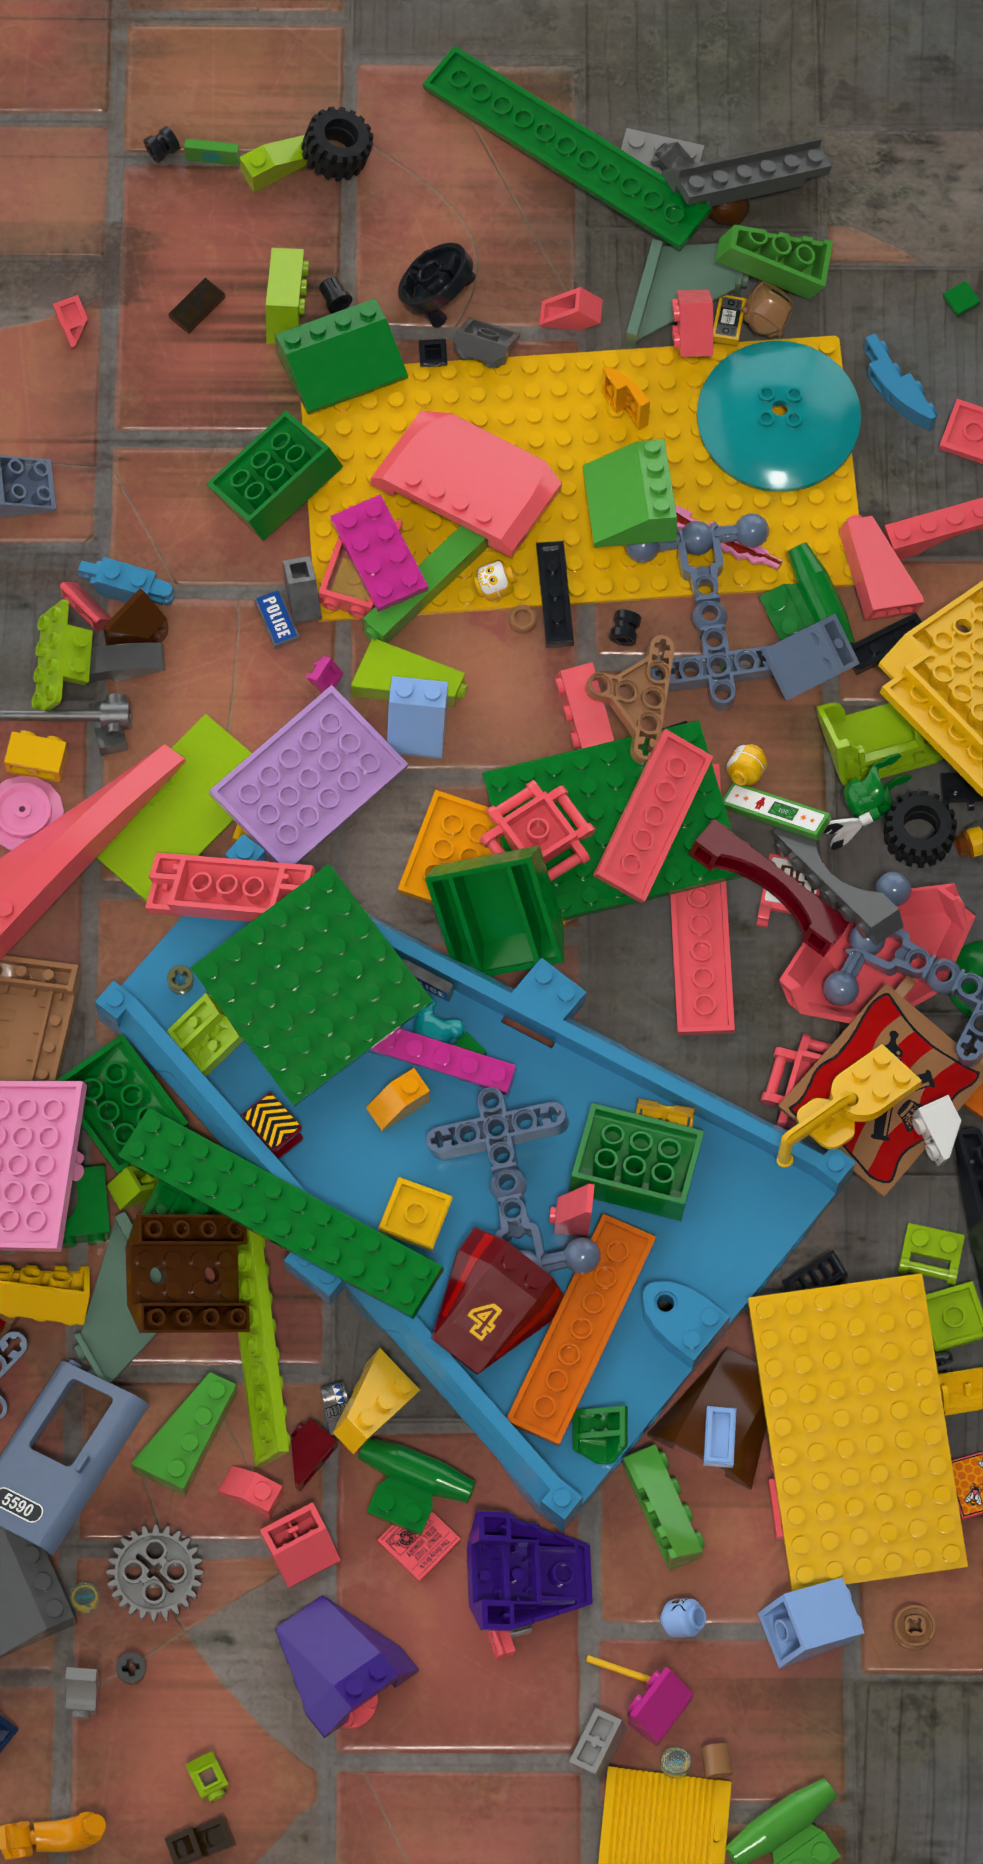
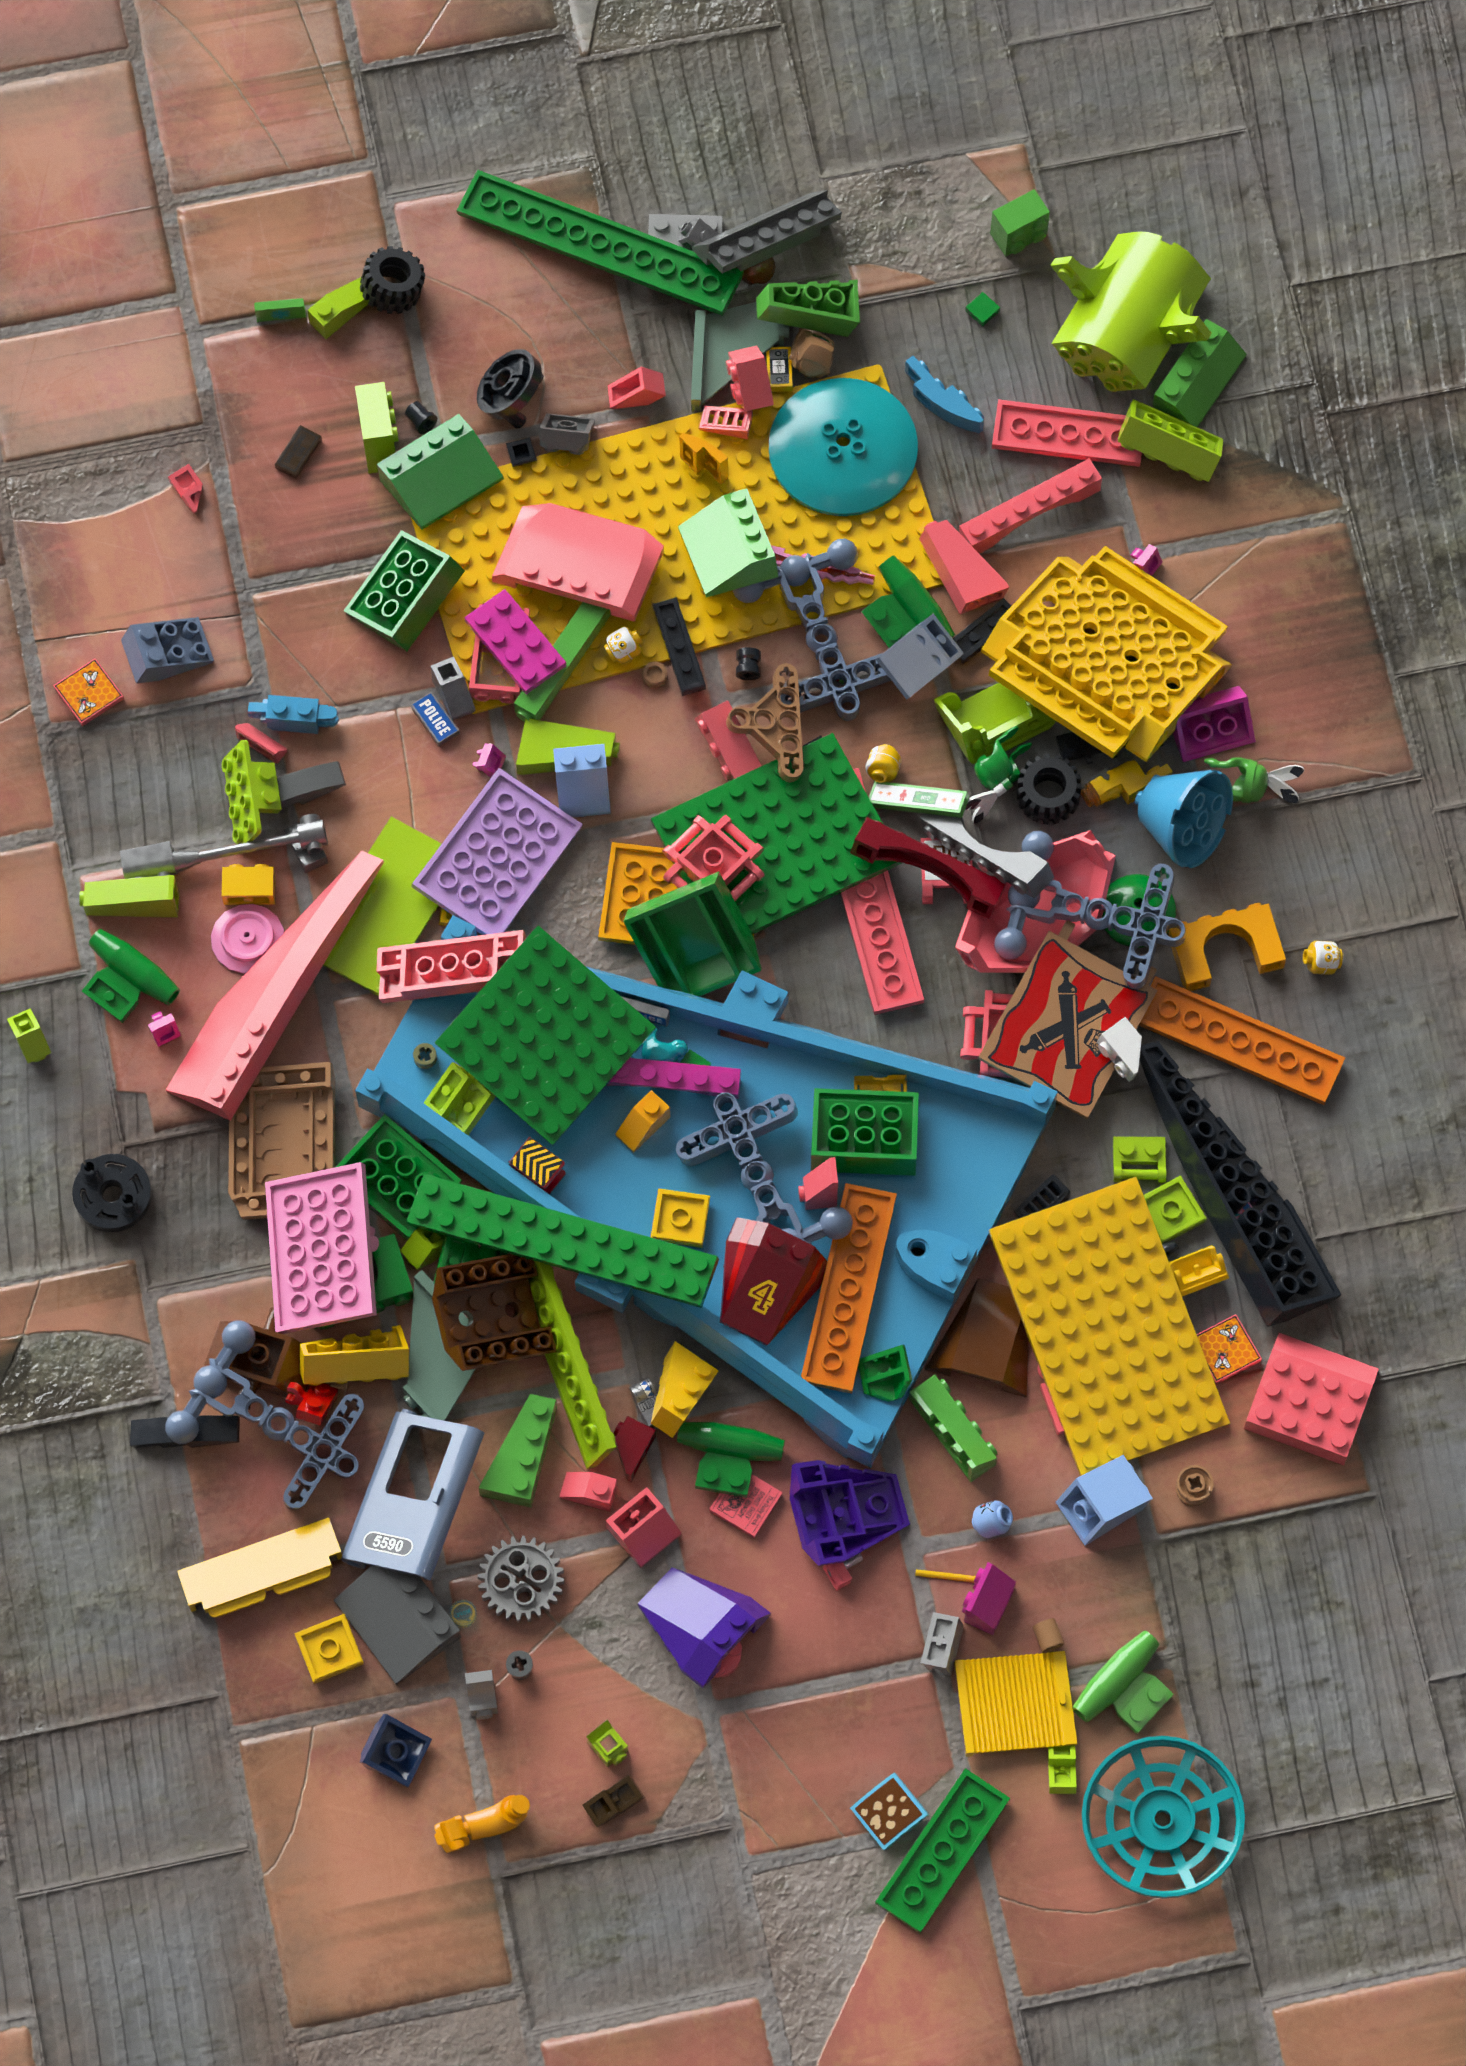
camera: 10 degrees left, 0 degrees up
reddish brown slope [103,588,169,645] -> none
black wheel [143,126,180,163] -> none
coral plate [593,729,713,903] -> none
clear light blue tile [660,1747,691,1778] -> none
light blue tile [703,1406,737,1468] -> none
yellow plate [776,1044,922,1168] -> none
none -> coral slope [699,406,753,440]

